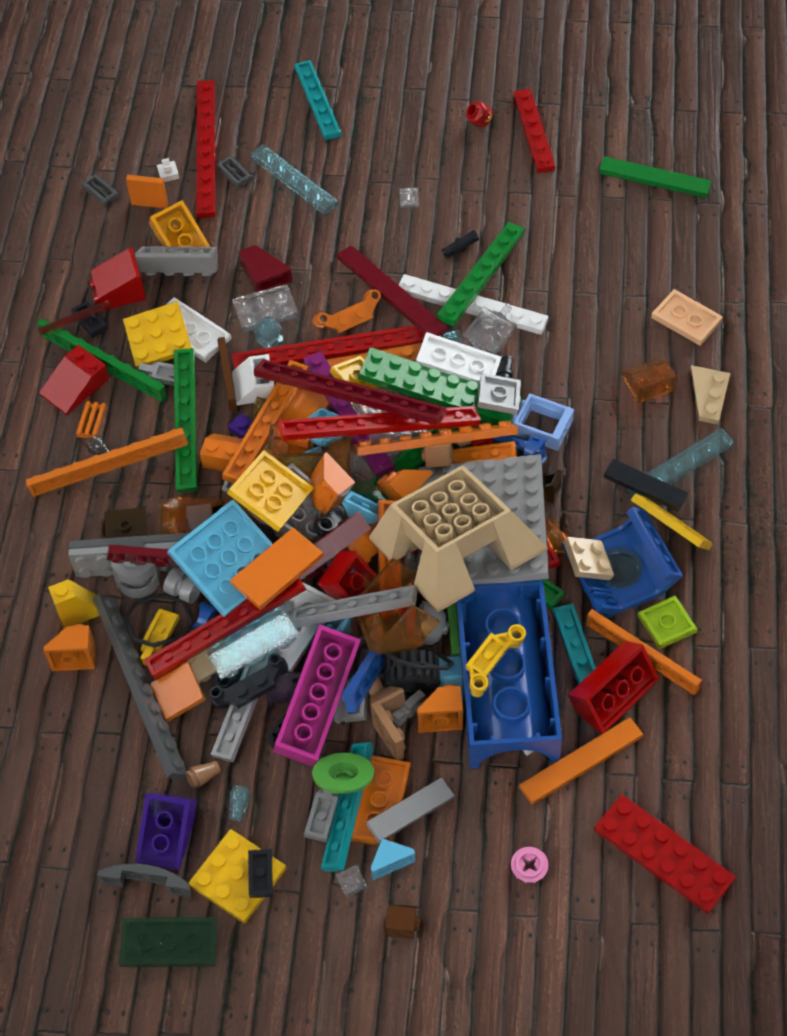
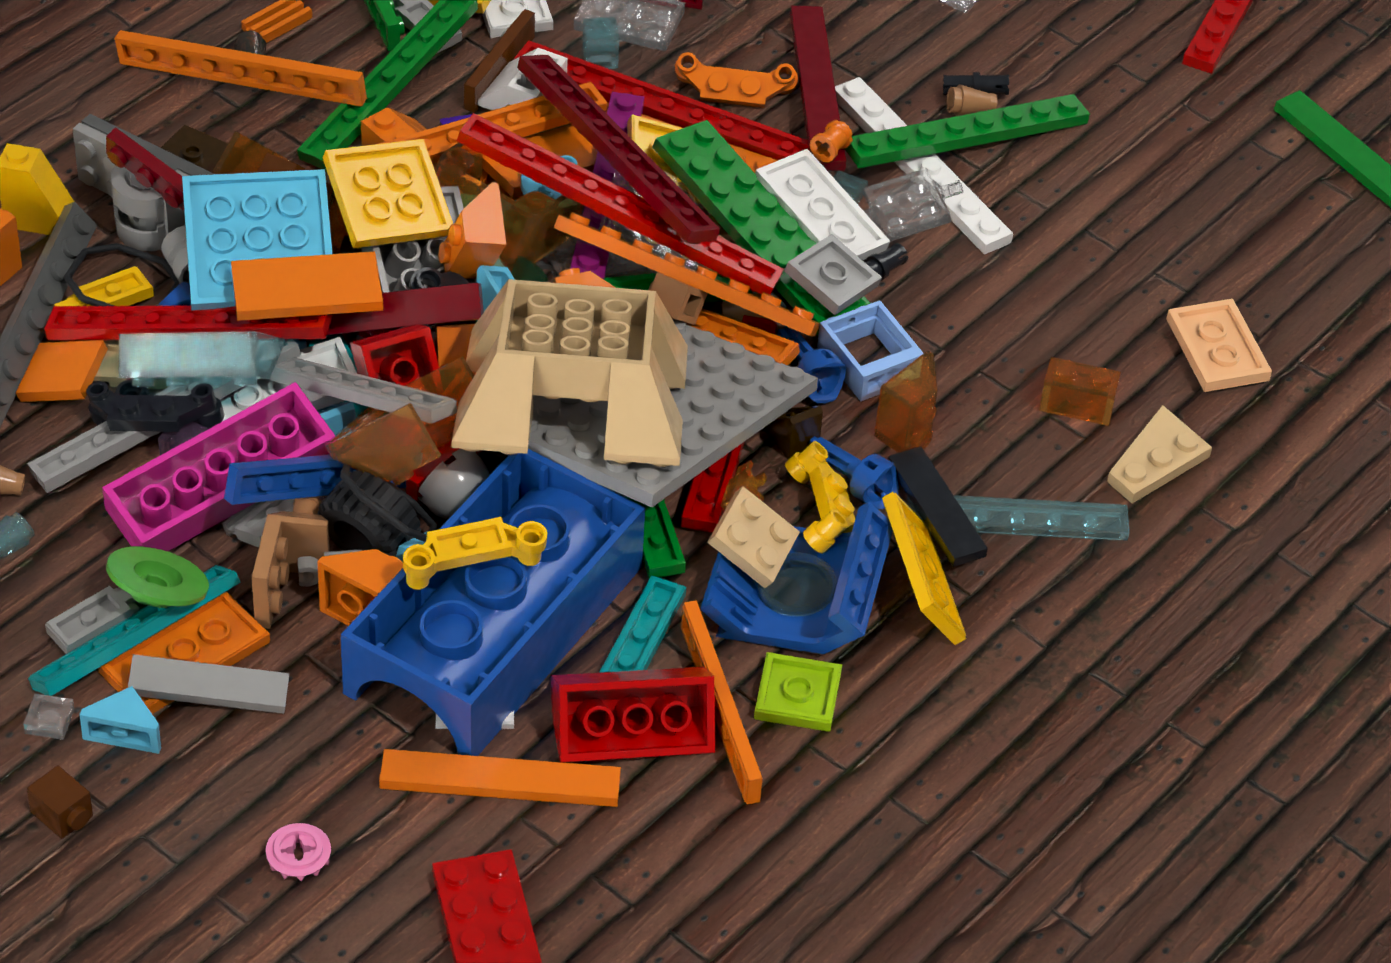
camera: 30 degrees right, 10 degrees down
none -> yellow plate [785,441,855,553]
none -> orange bush [810,120,853,162]
none -> blue piece [810,436,900,509]
none -> clear orange slope [874,351,938,453]
none -> medium nougat cone [946,84,997,116]

